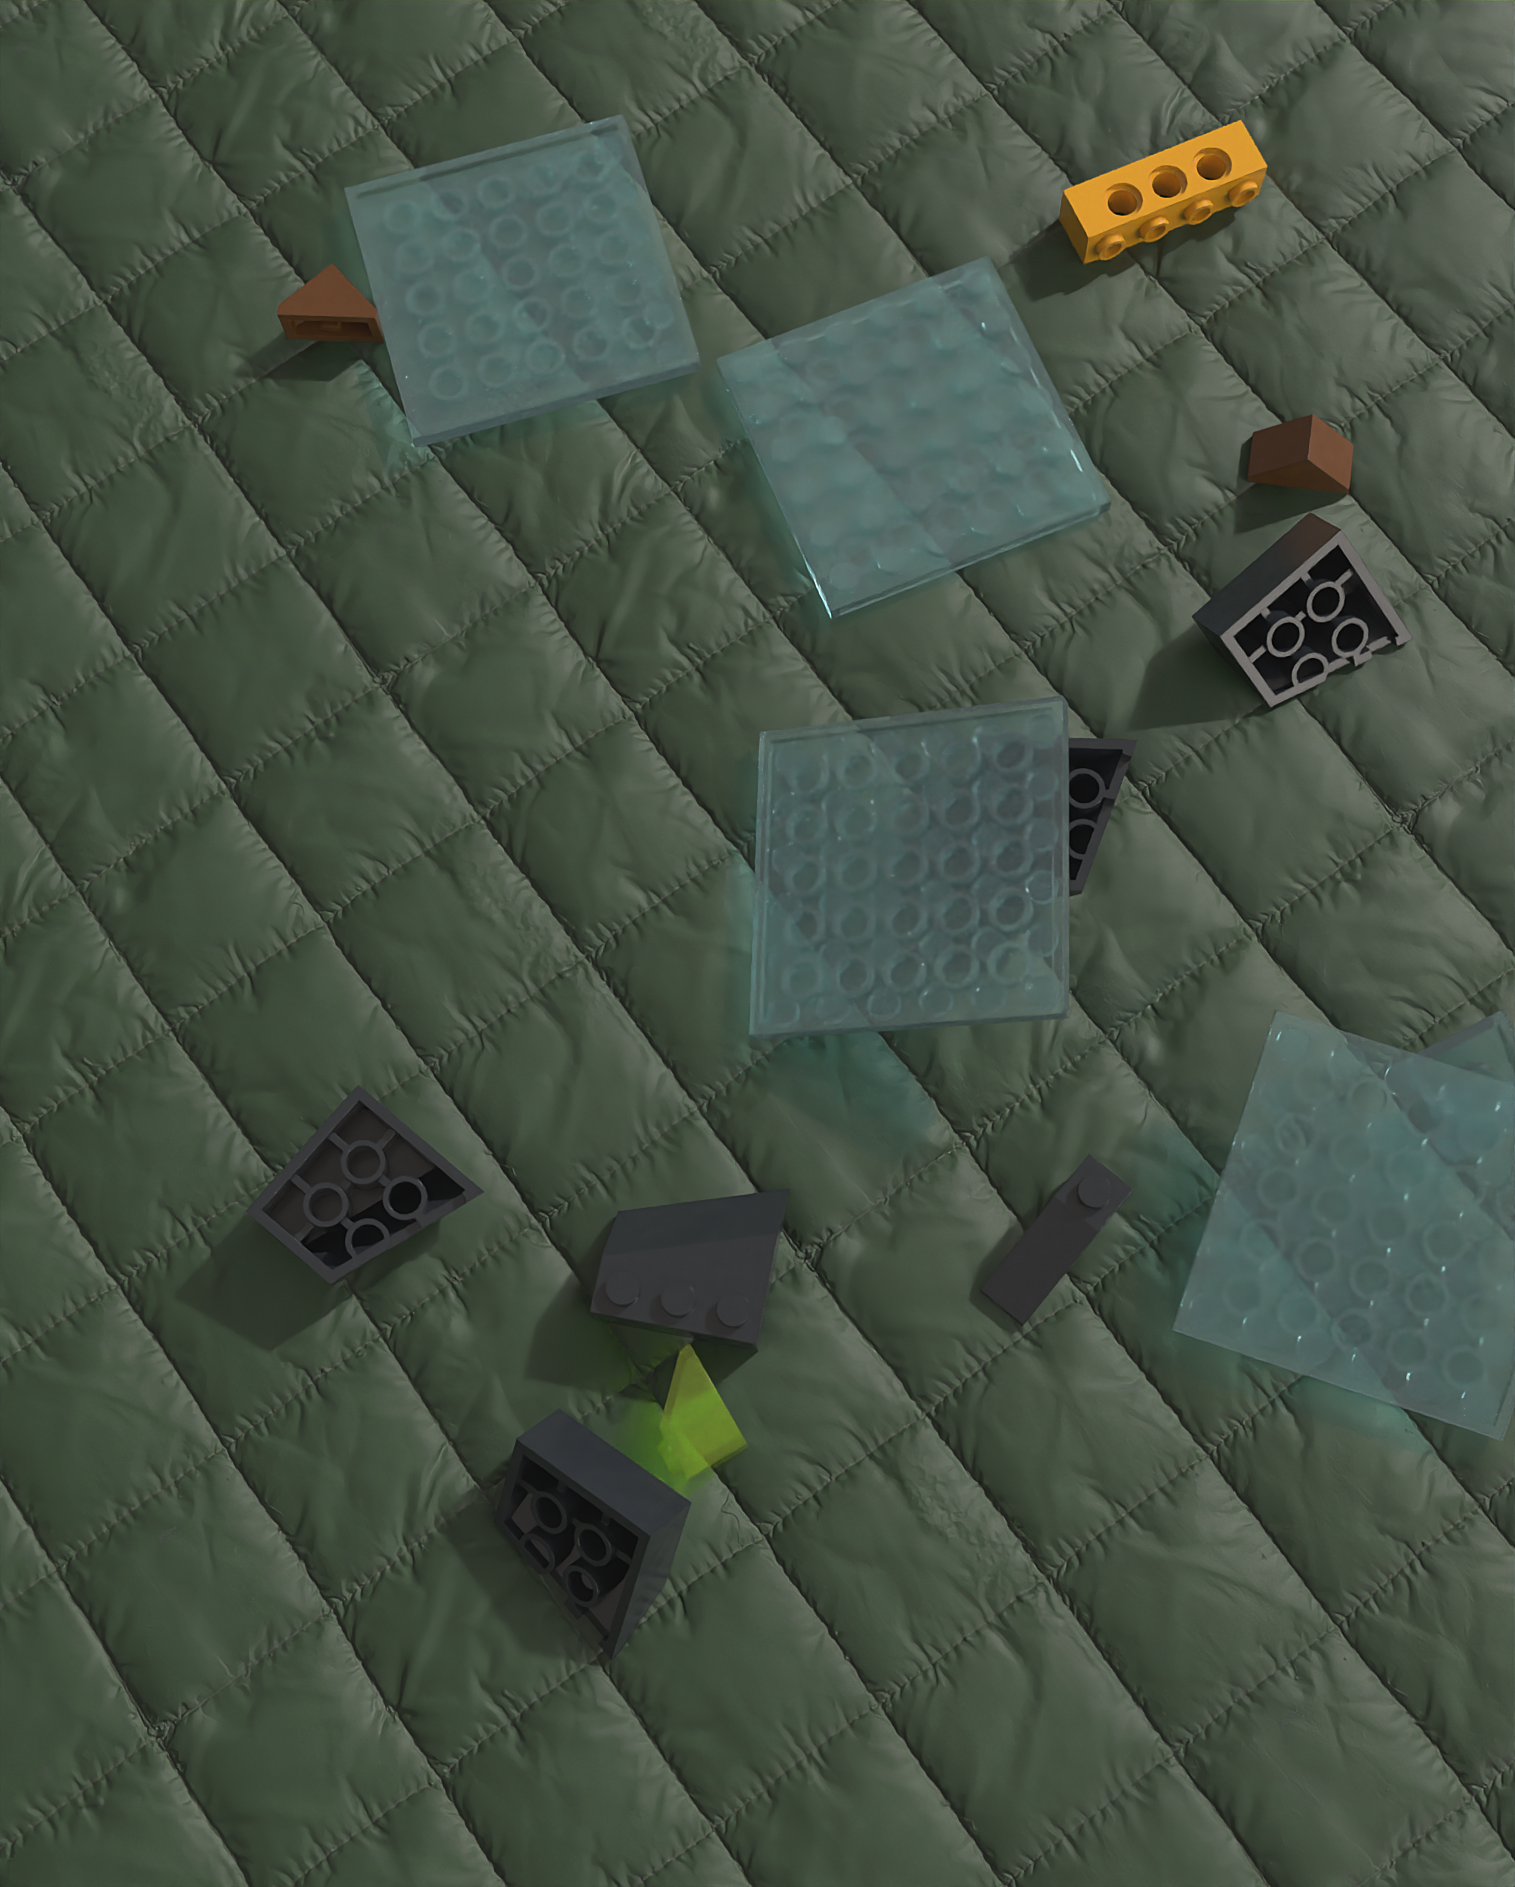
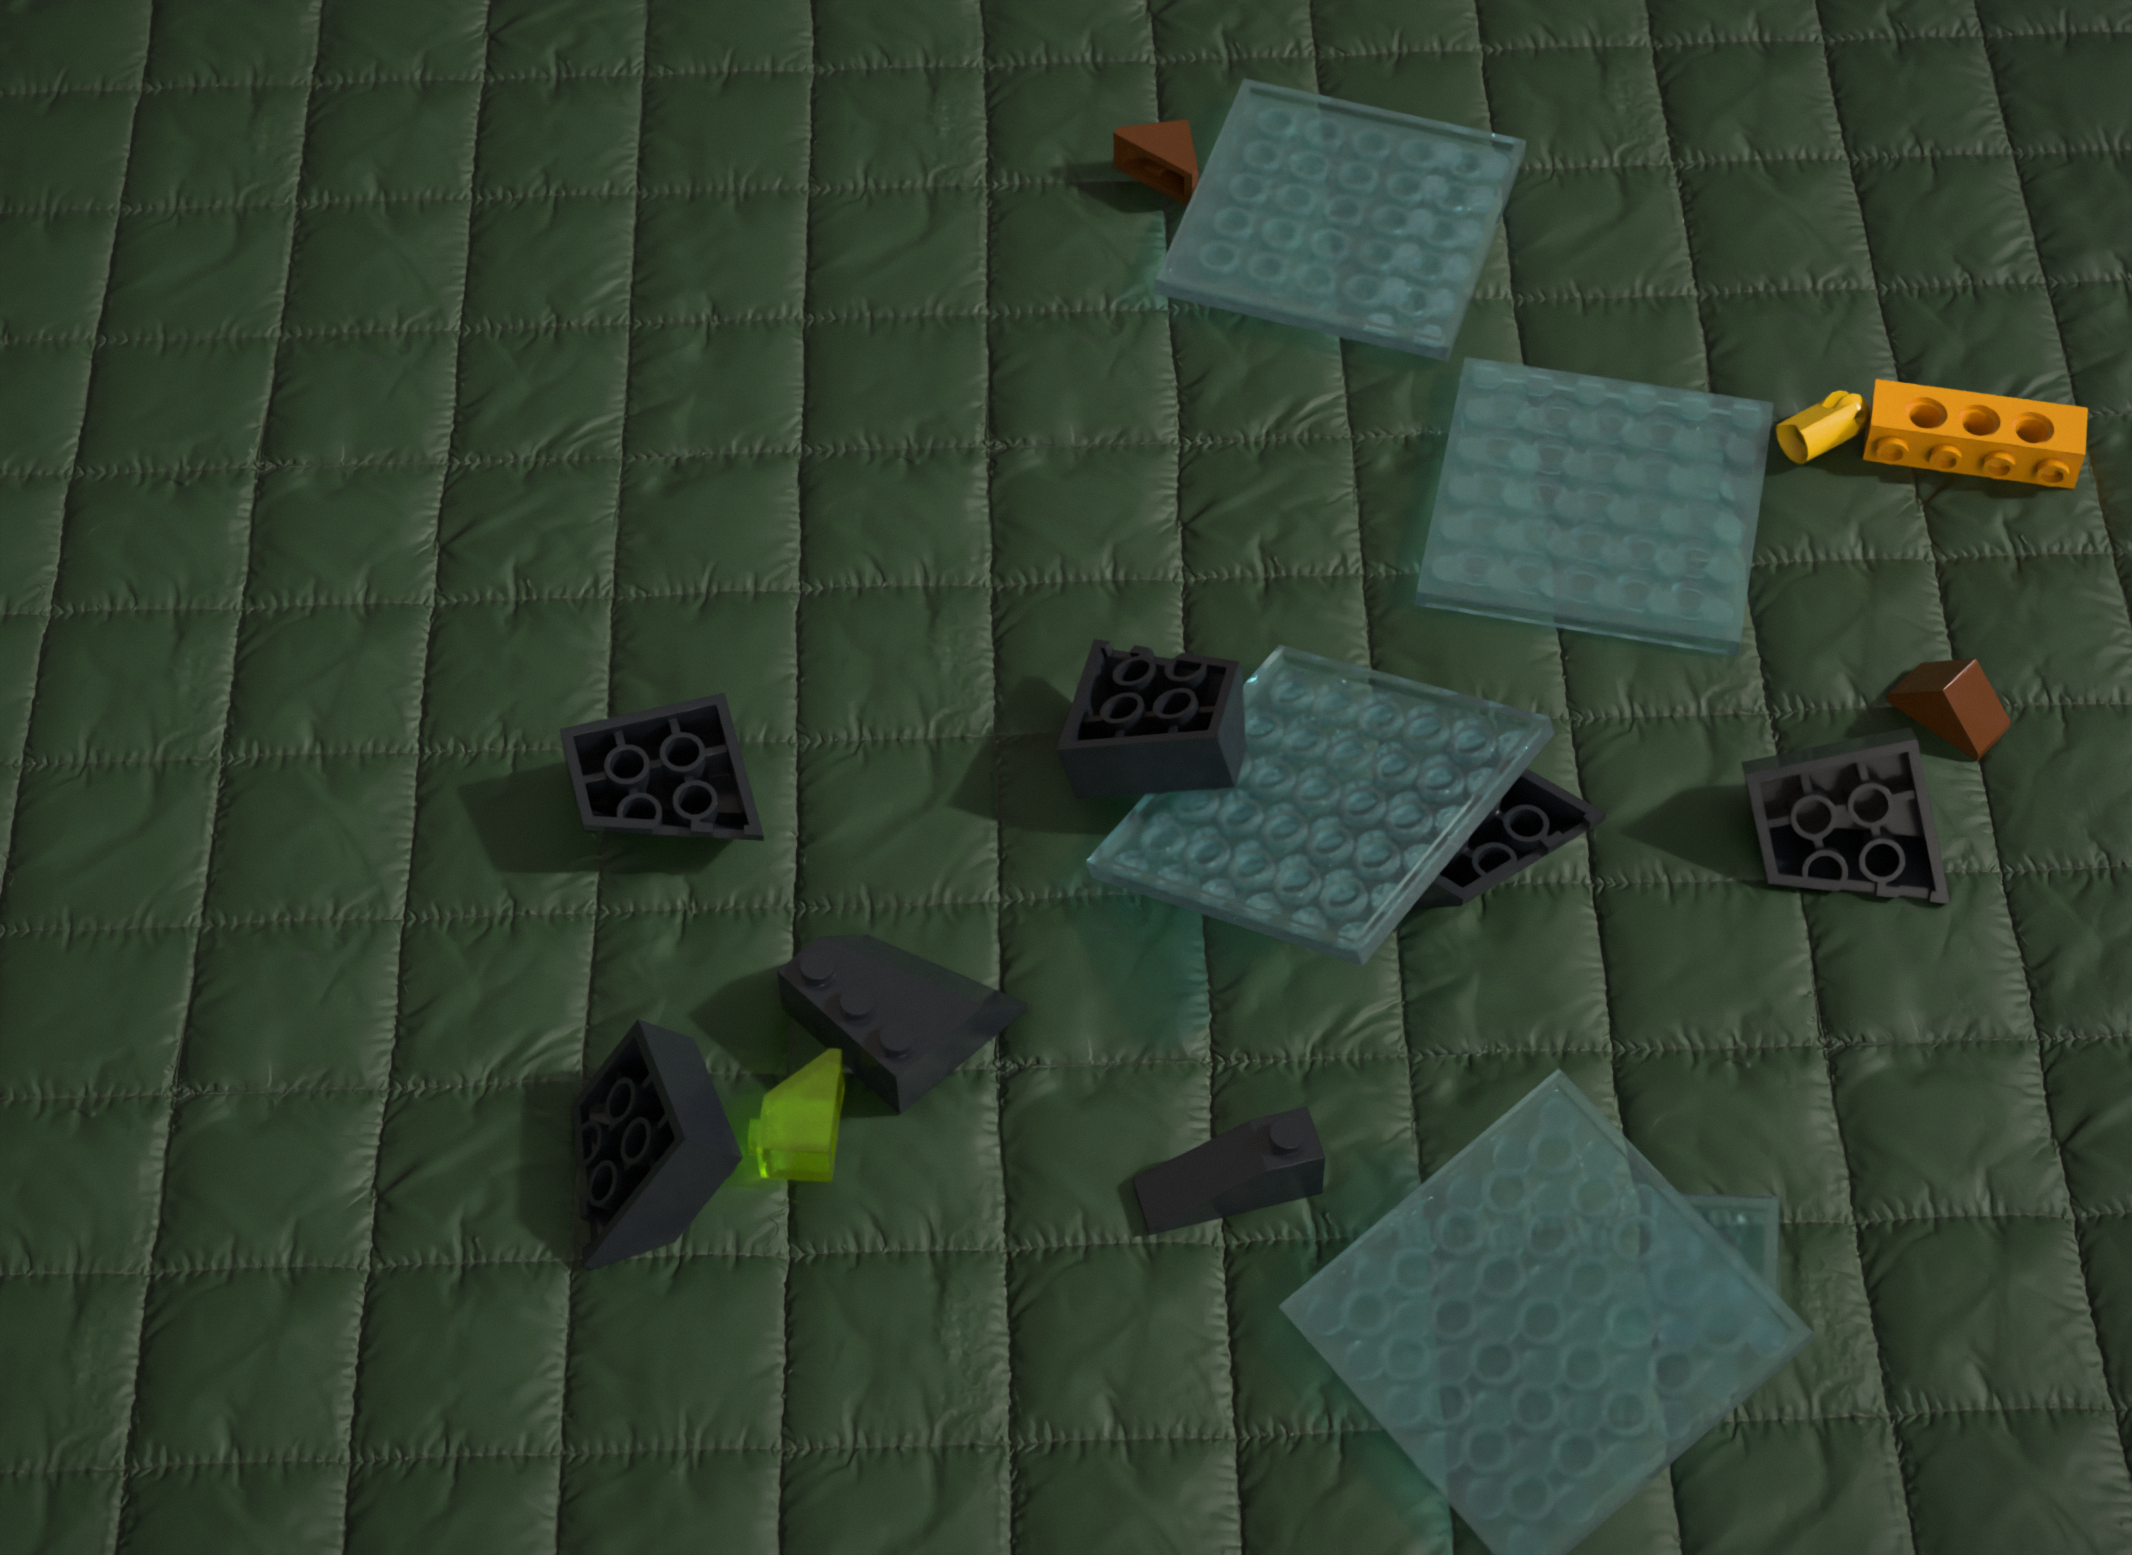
camera: 30 degrees right, 20 degrees down
none -> black wedge [1057,639,1246,799]
none -> yellow piece [1776,390,1870,464]

